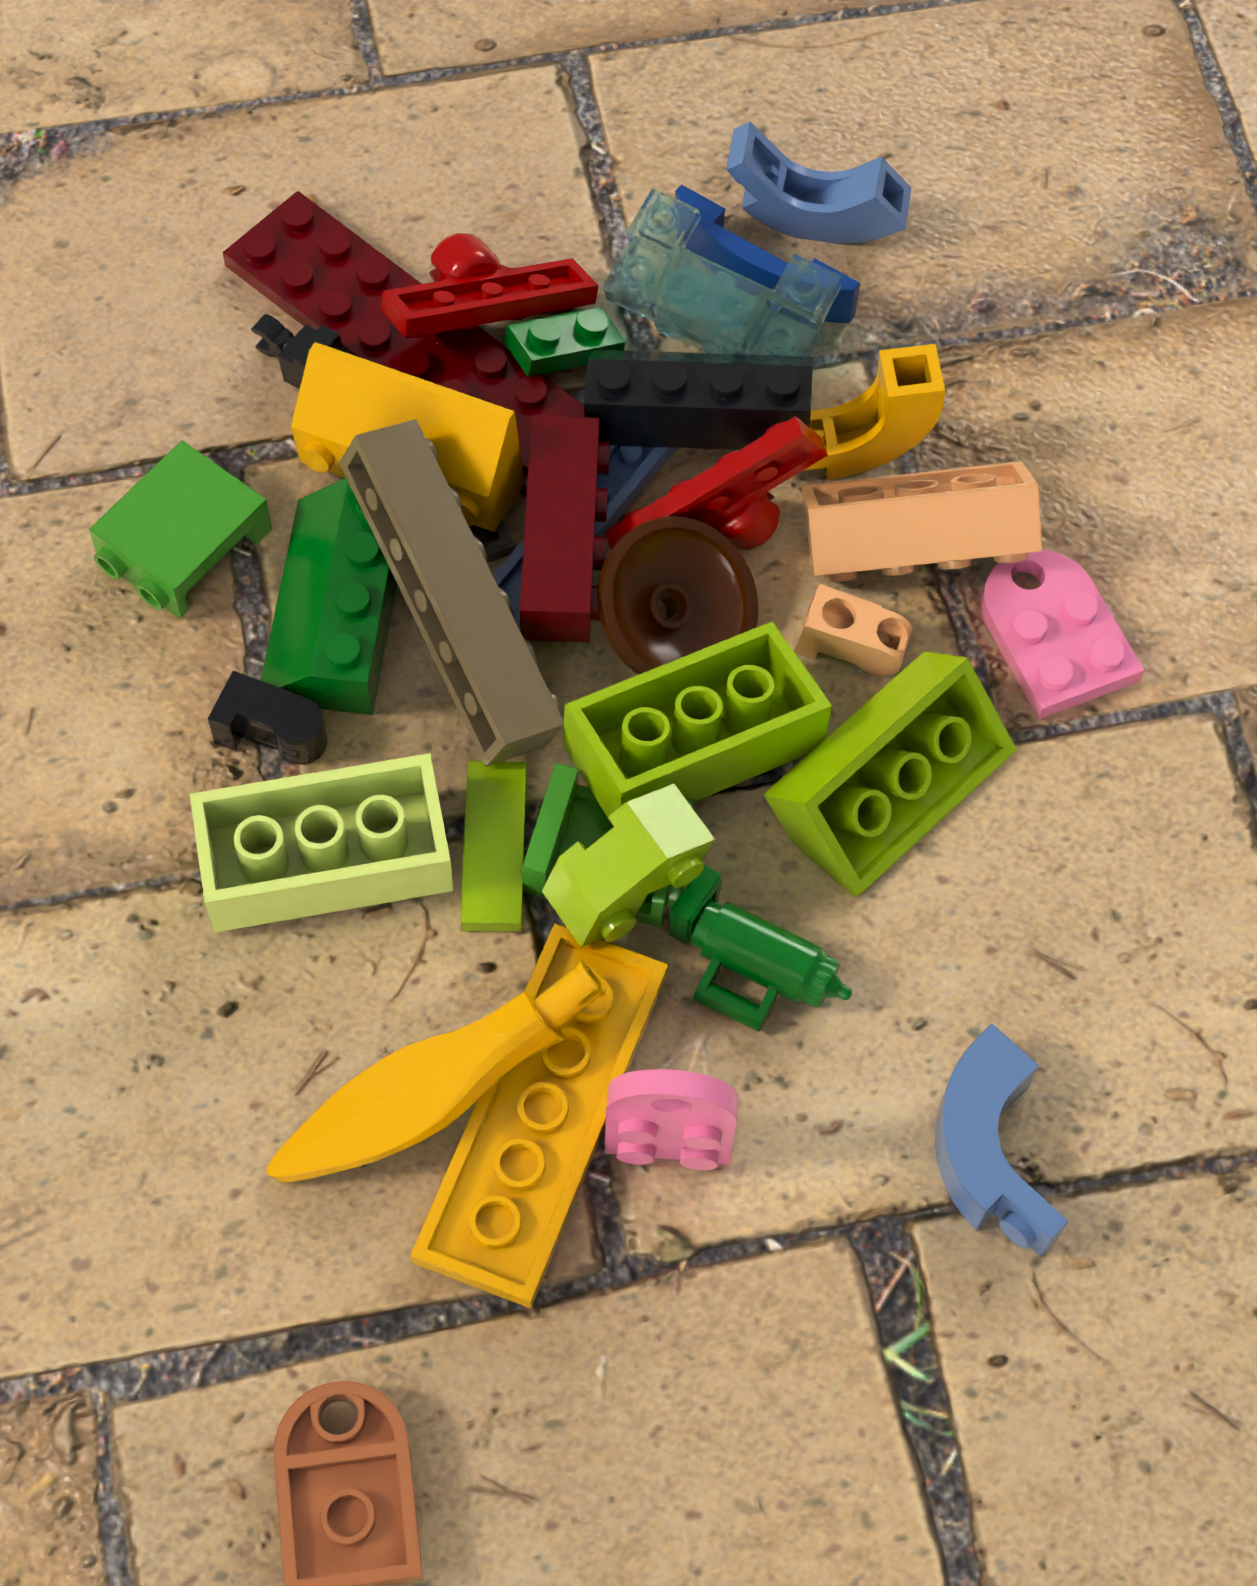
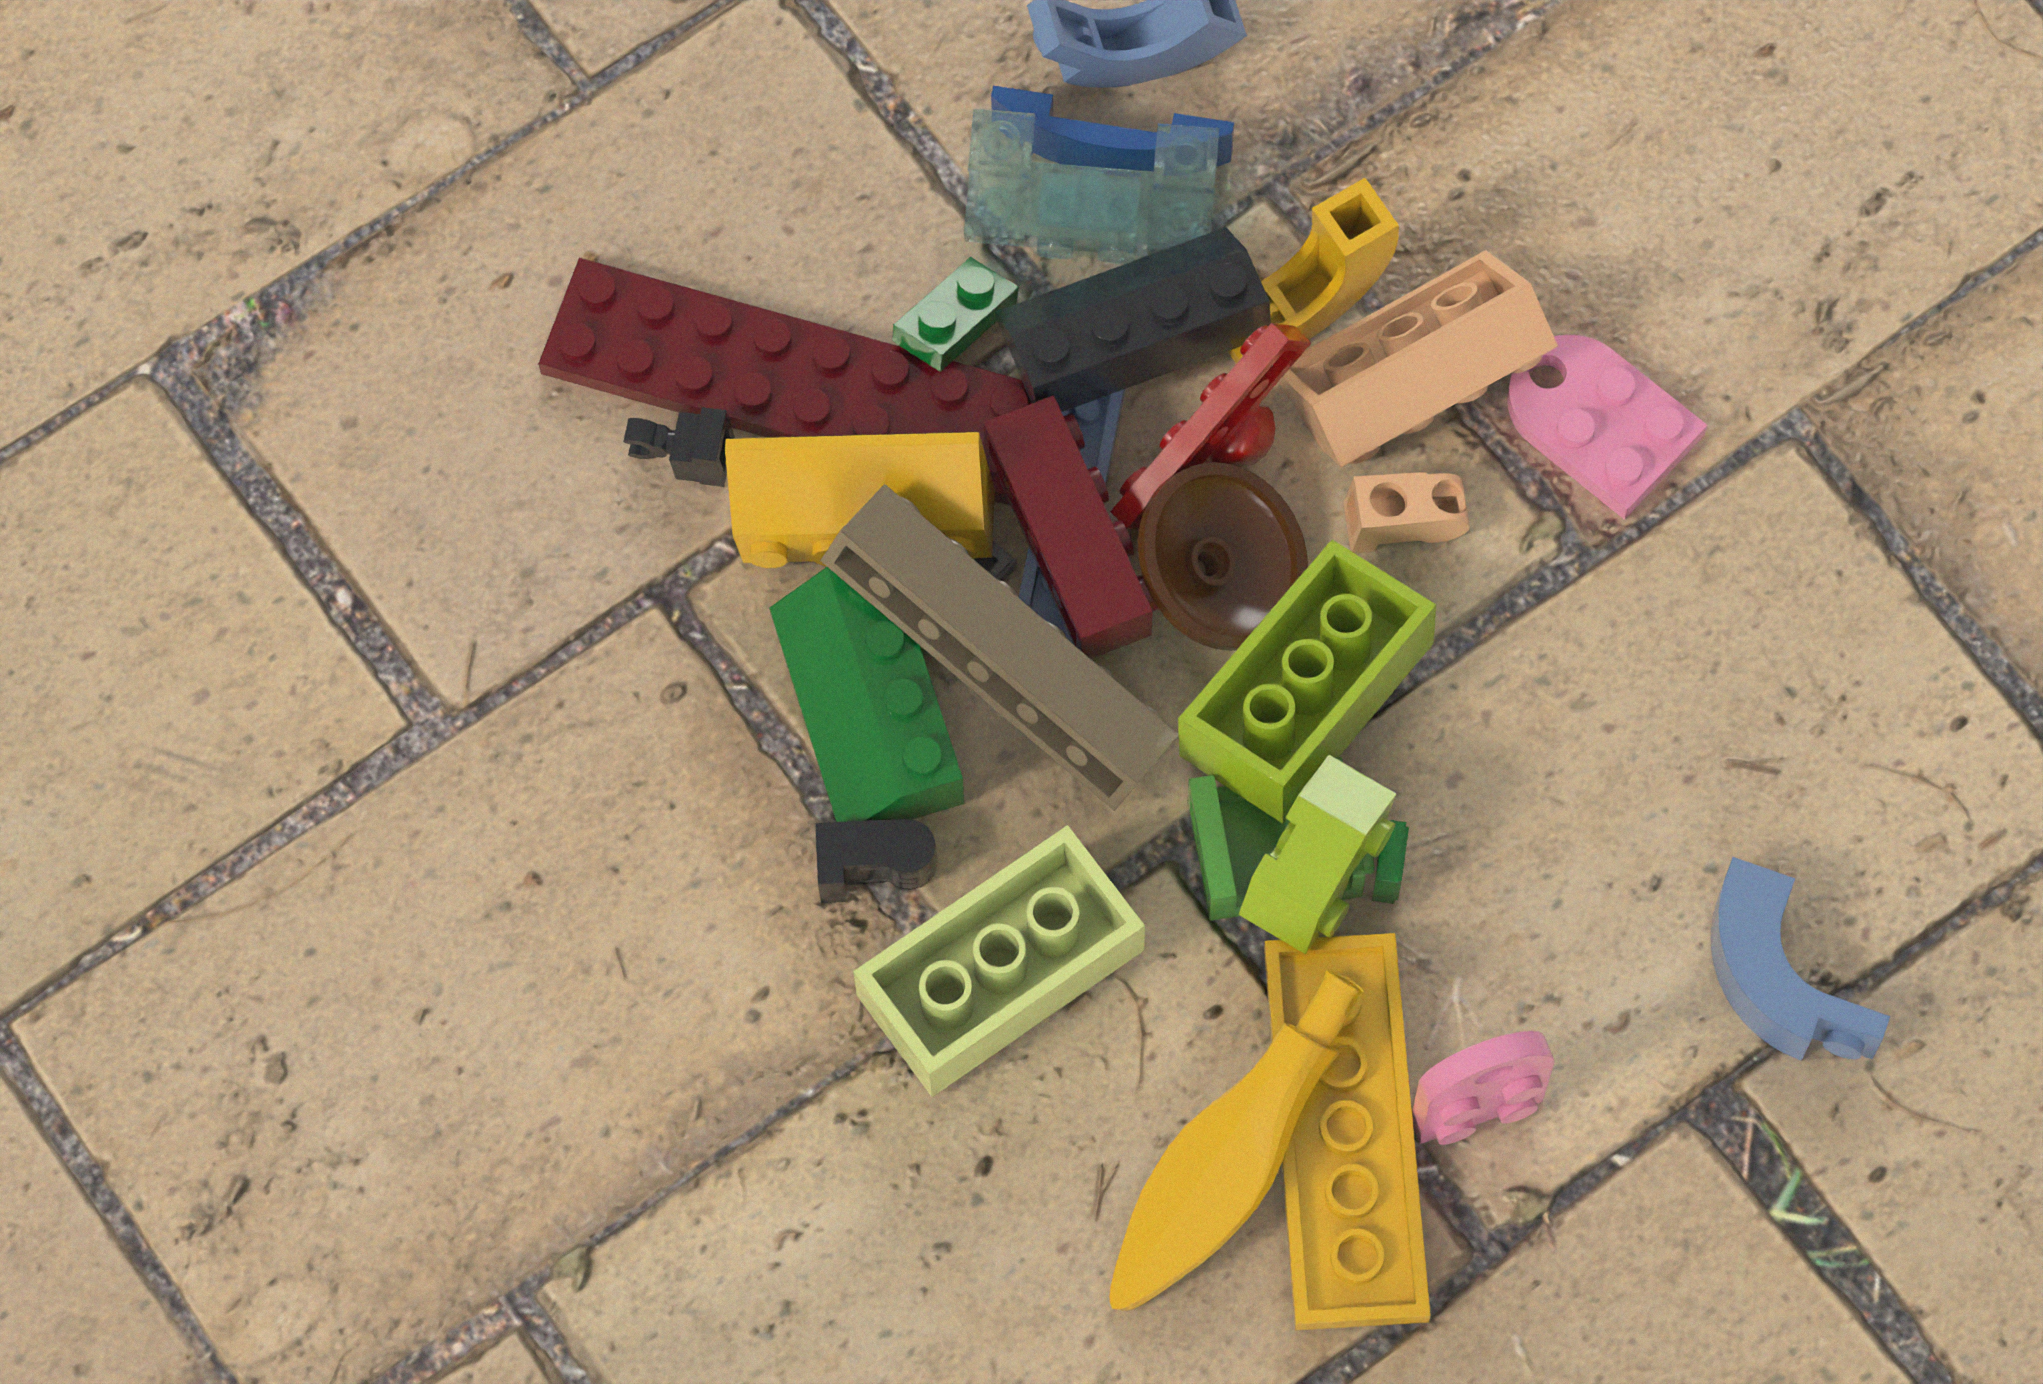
camera: 20 degrees left, 5 degrees up
bright green panel [89,440,272,618] -> none
red plate [381,233,599,339] -> none
lime tile [461,761,527,932] -> none
green piece [690,901,852,1032] -> none
lime slope [763,651,1017,897] -> none

